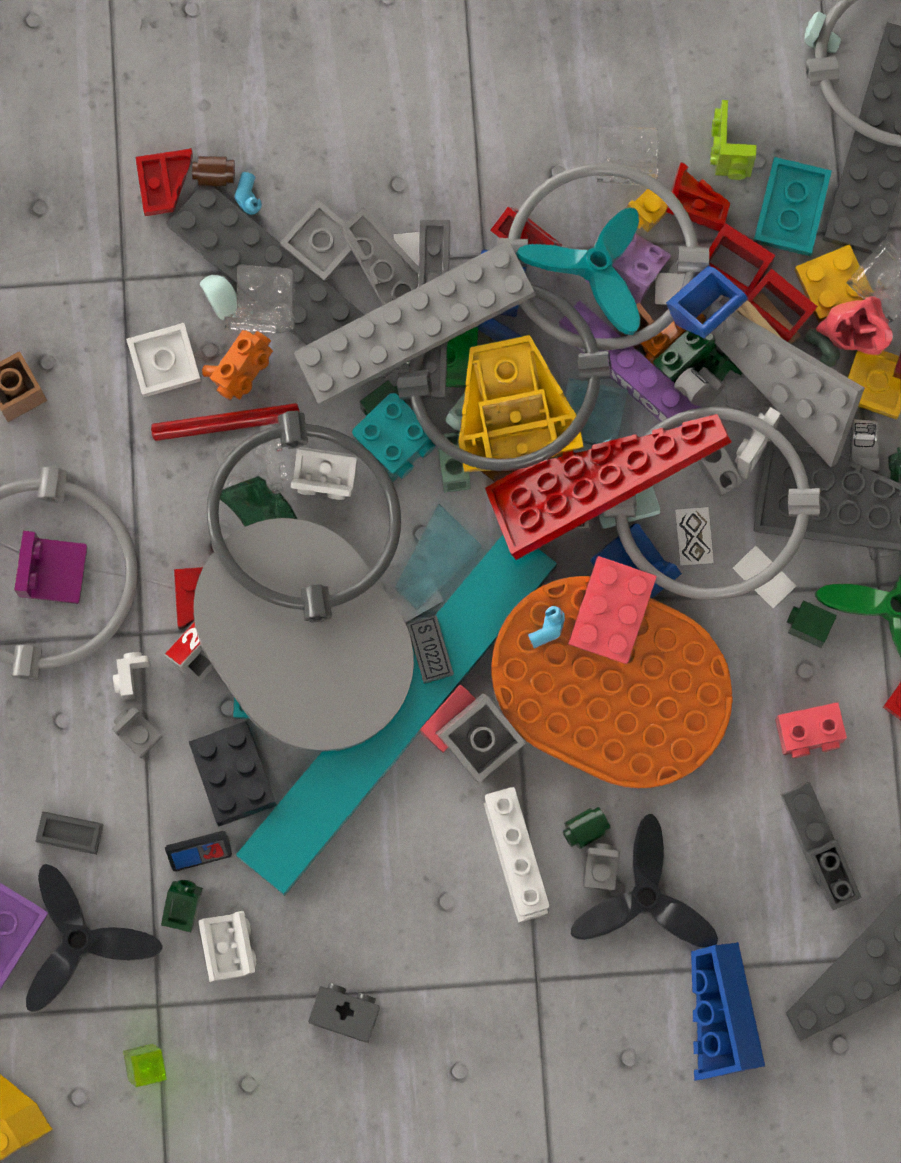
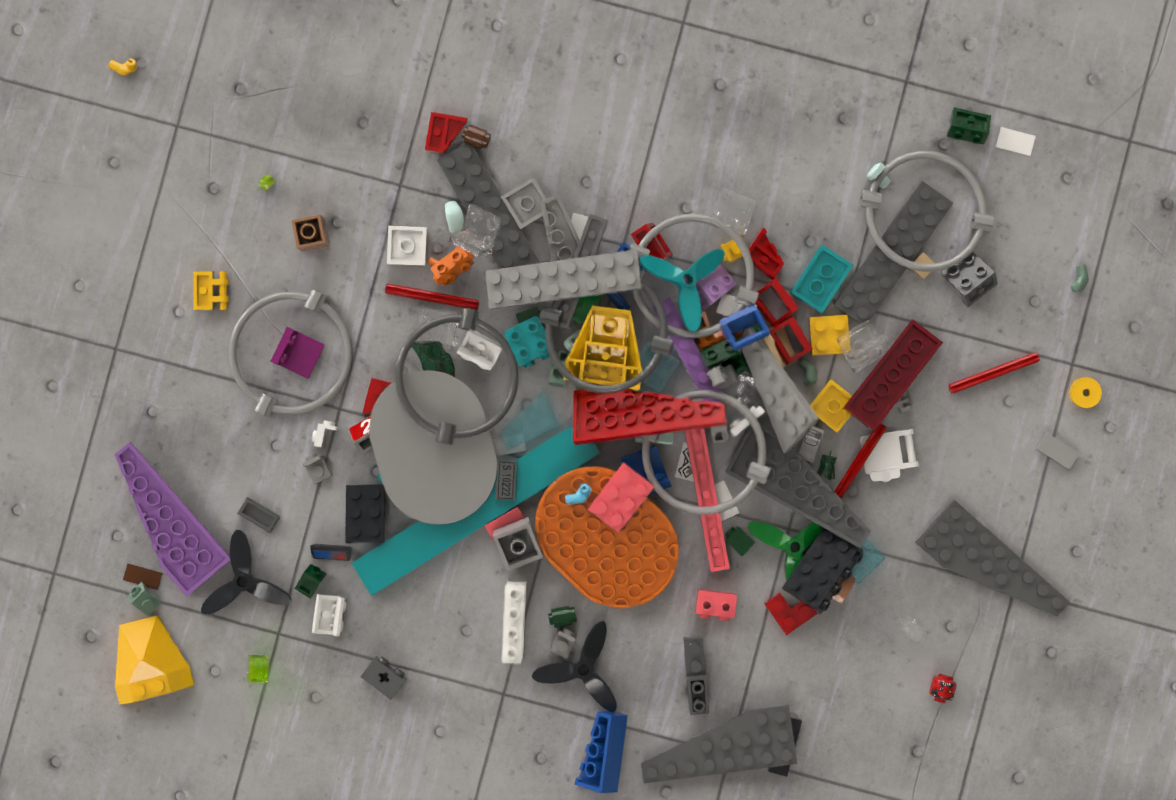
camera: 20 degrees right, 10 degrees up
medium azure arm [234,172,262,215] -> none
lime bracket [710,100,757,180] -> none
coral head [816,296,893,355] -> none
none -> coral plate [685,428,730,572]

